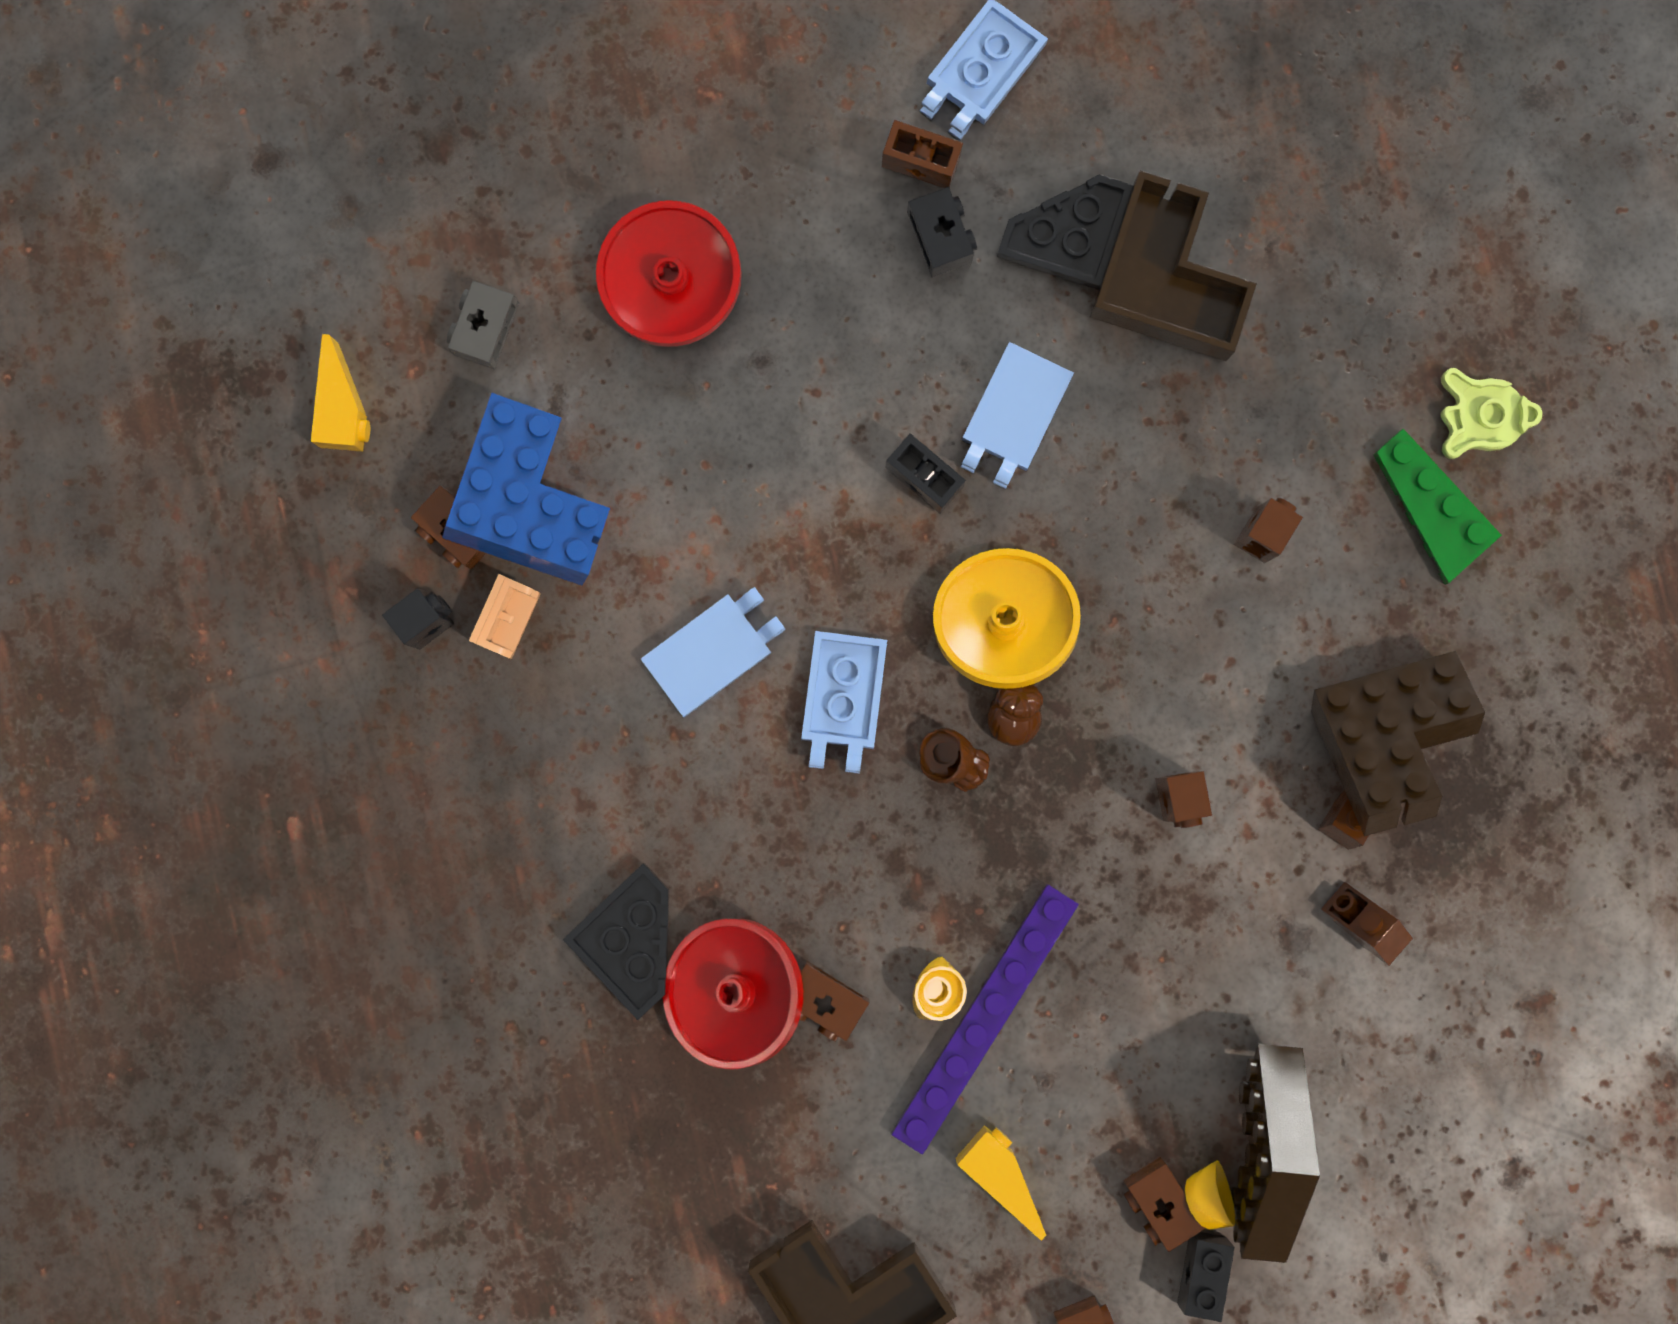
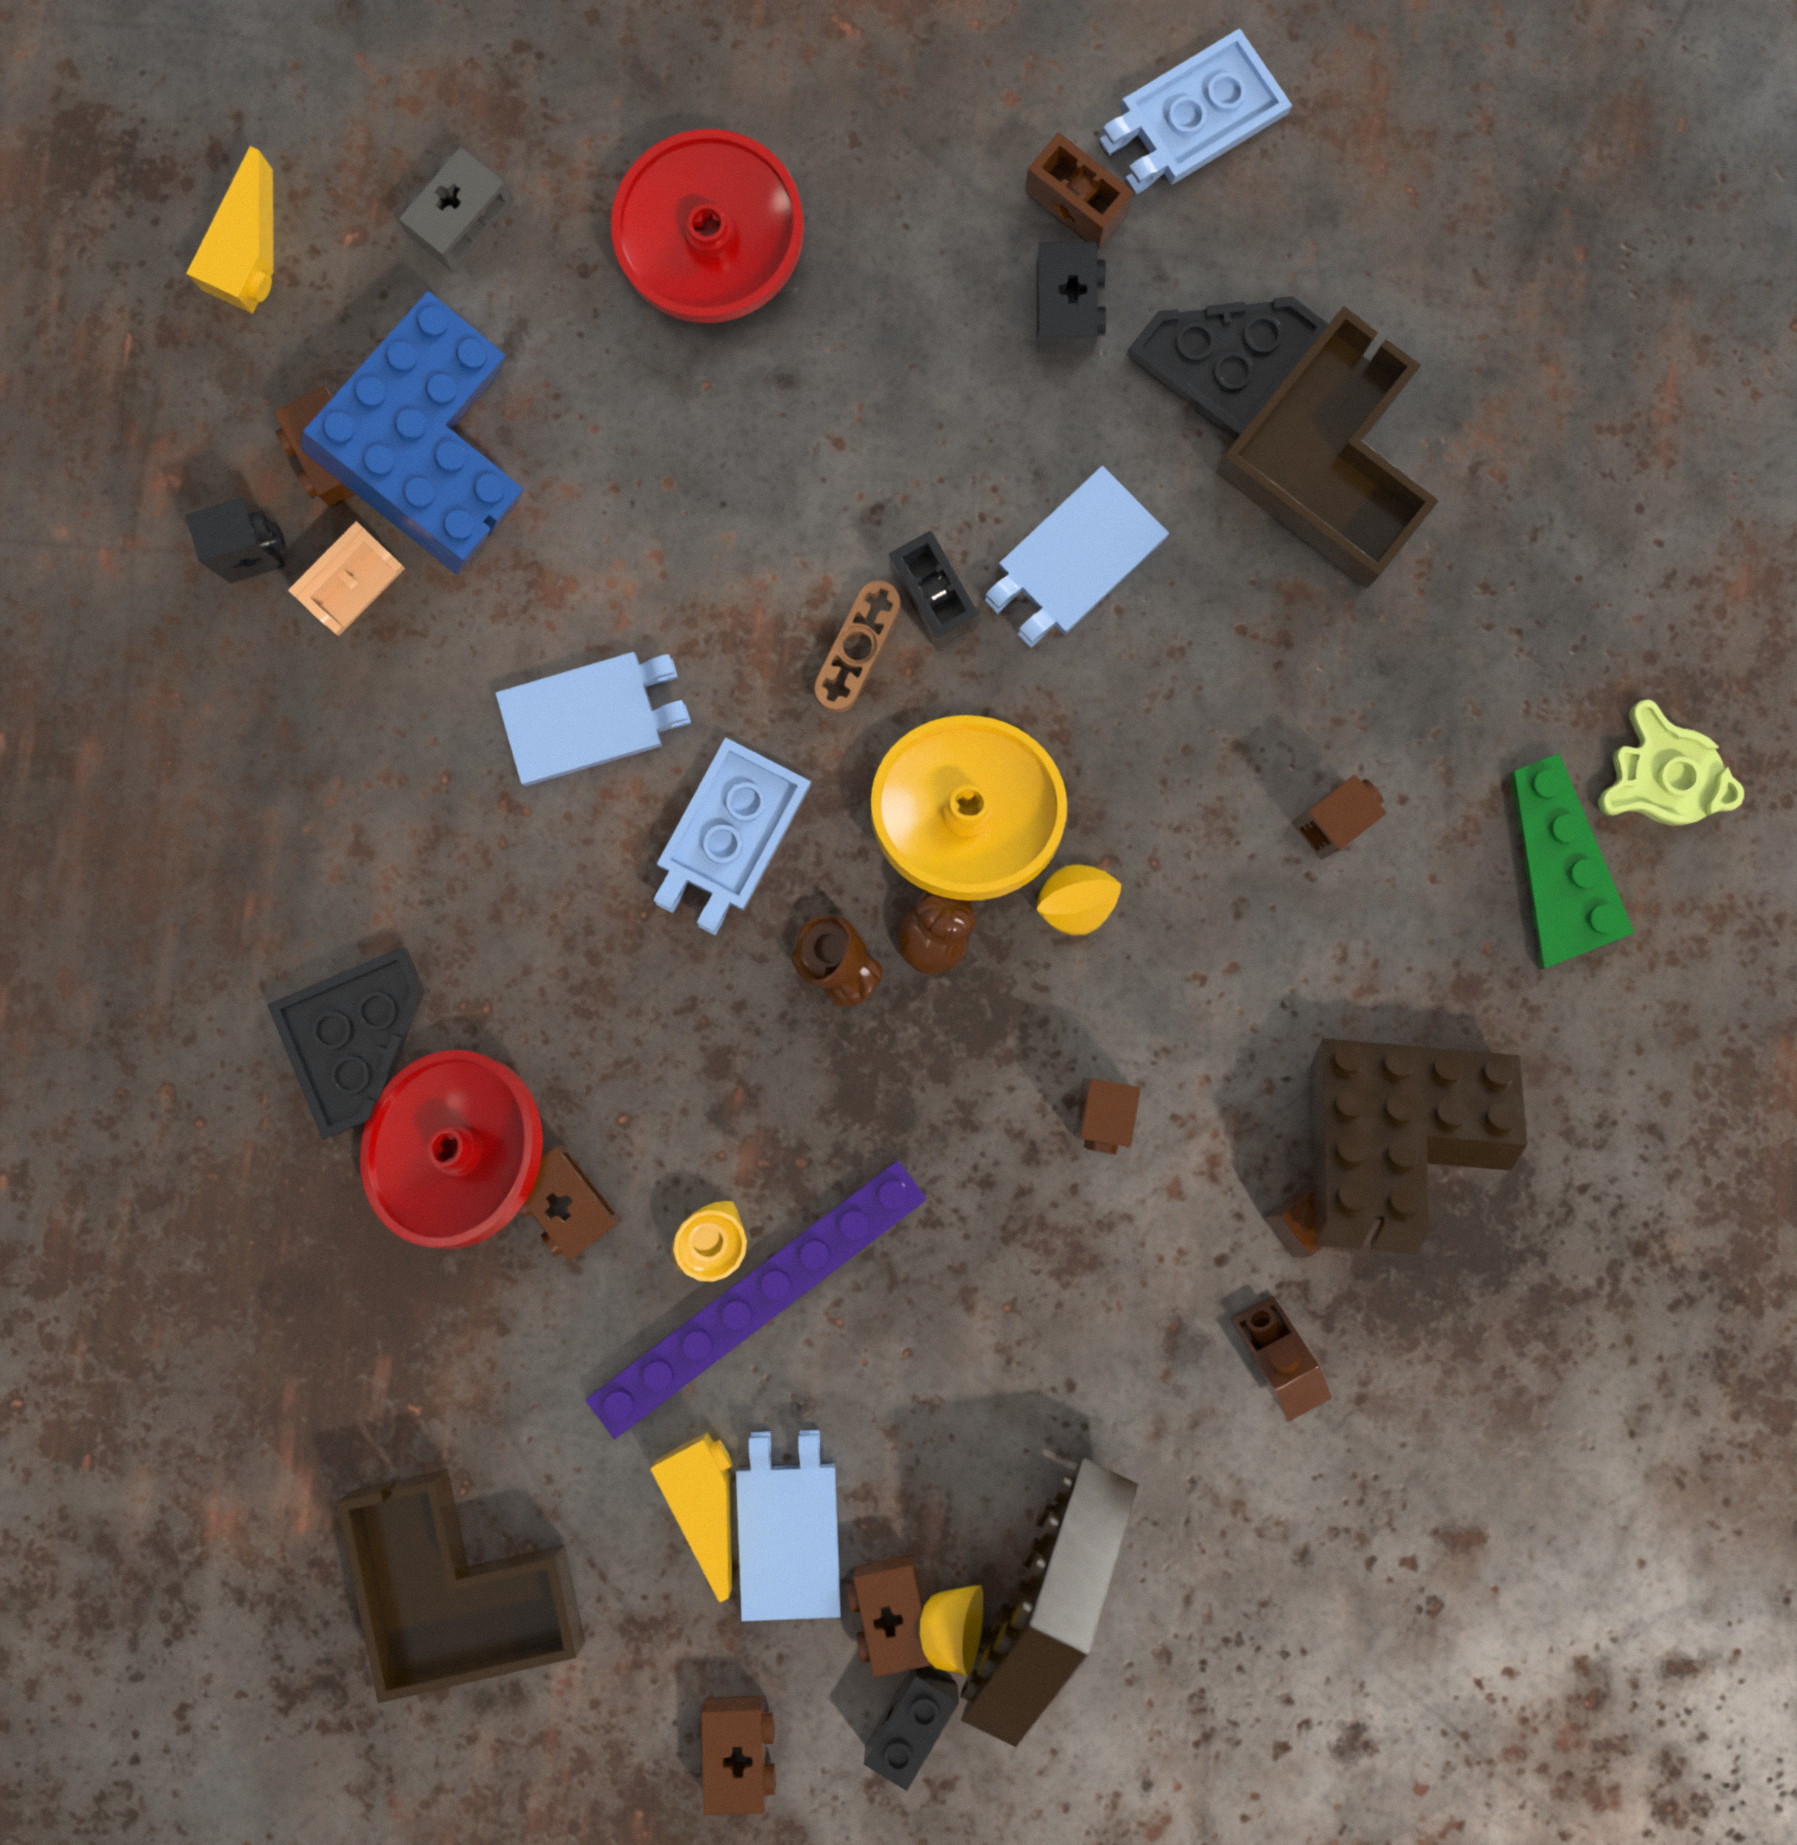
camera: 25 degrees right, 0 degrees up
none -> light blue tile [736,1429,841,1621]
none -> medium nougat beam [815,581,901,713]
none -> yellow piece [1037,864,1121,936]

